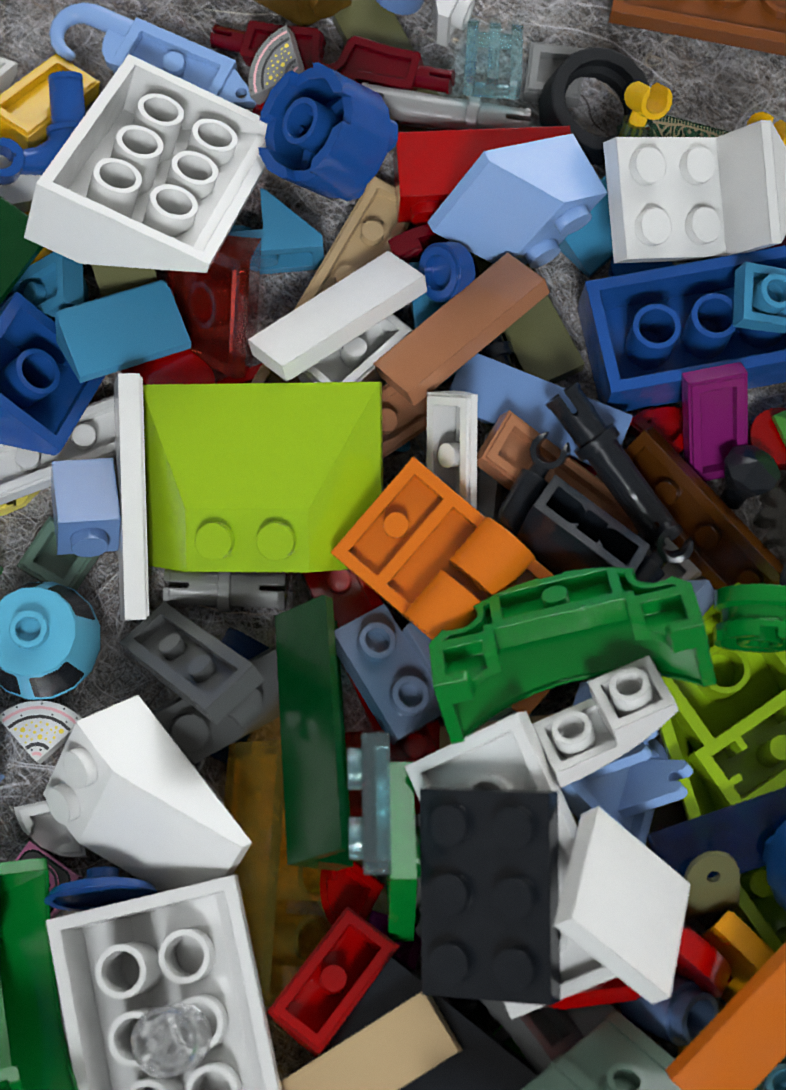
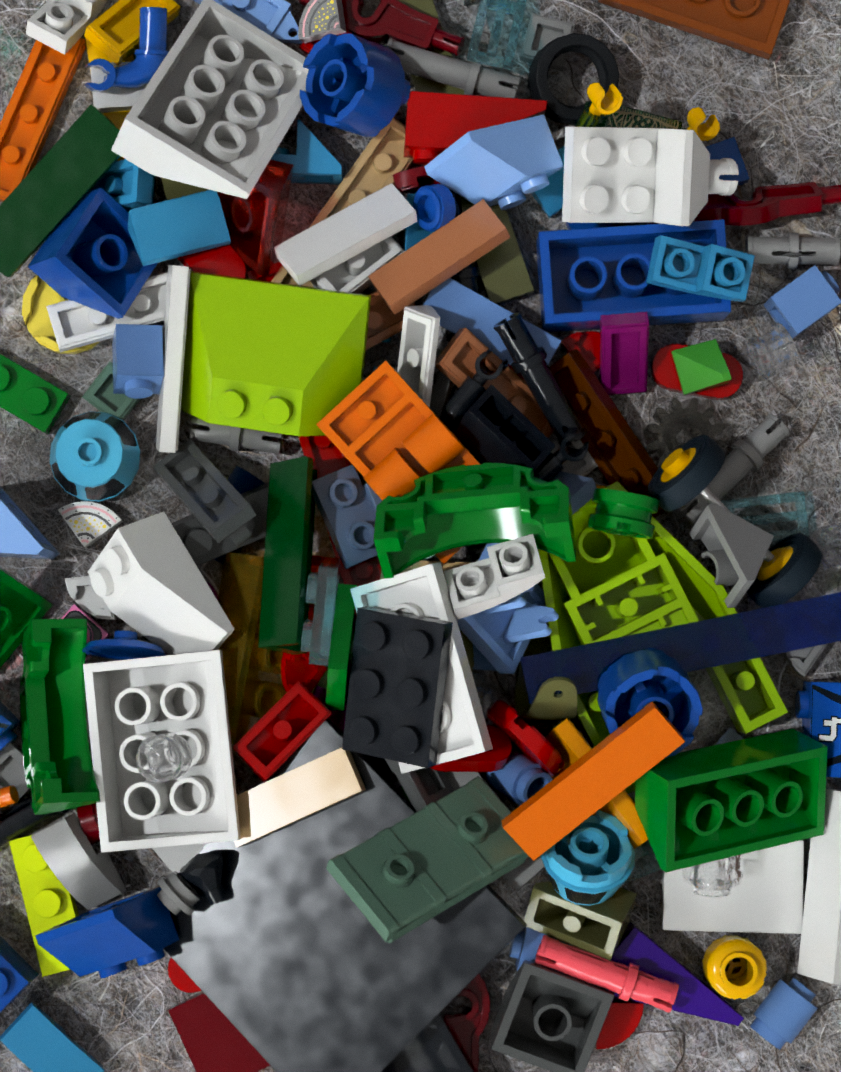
camera: 10 degrees right, 10 degrees up
white tile [554,806,691,1004] -> none
black rock [720,445,781,510] -> none

